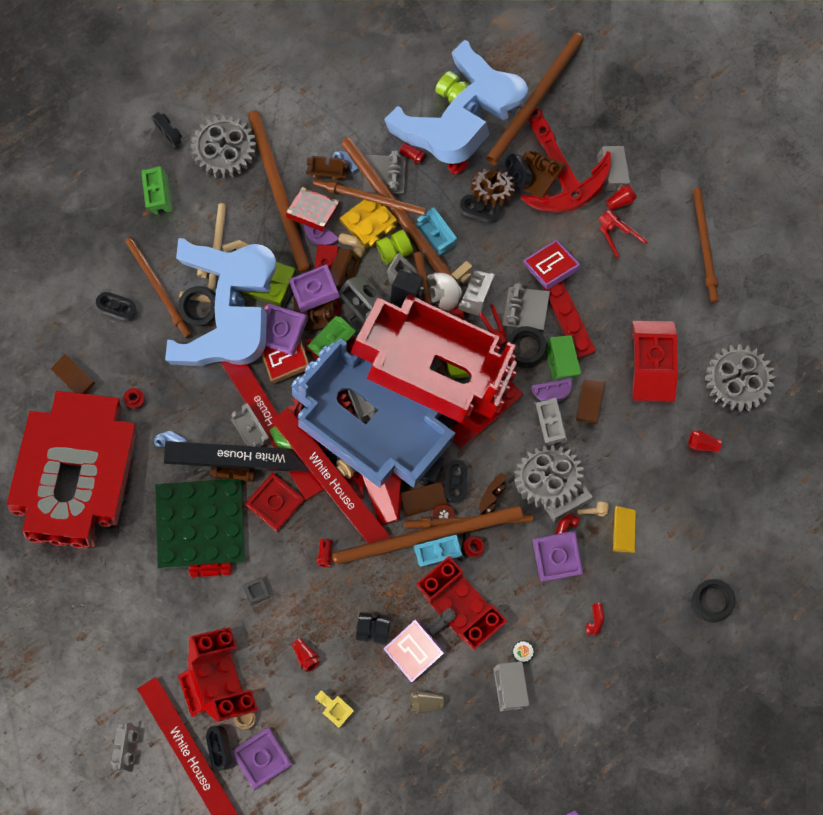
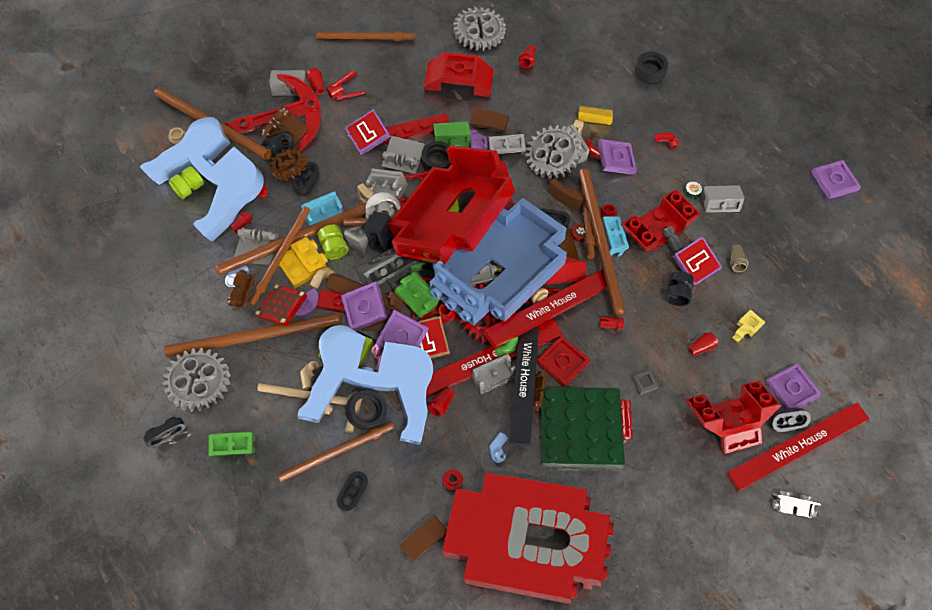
camera: 90 degrees left, 10 degrees down
none -> tan plate [168,128,186,144]
none -> red cone [428,387,455,417]

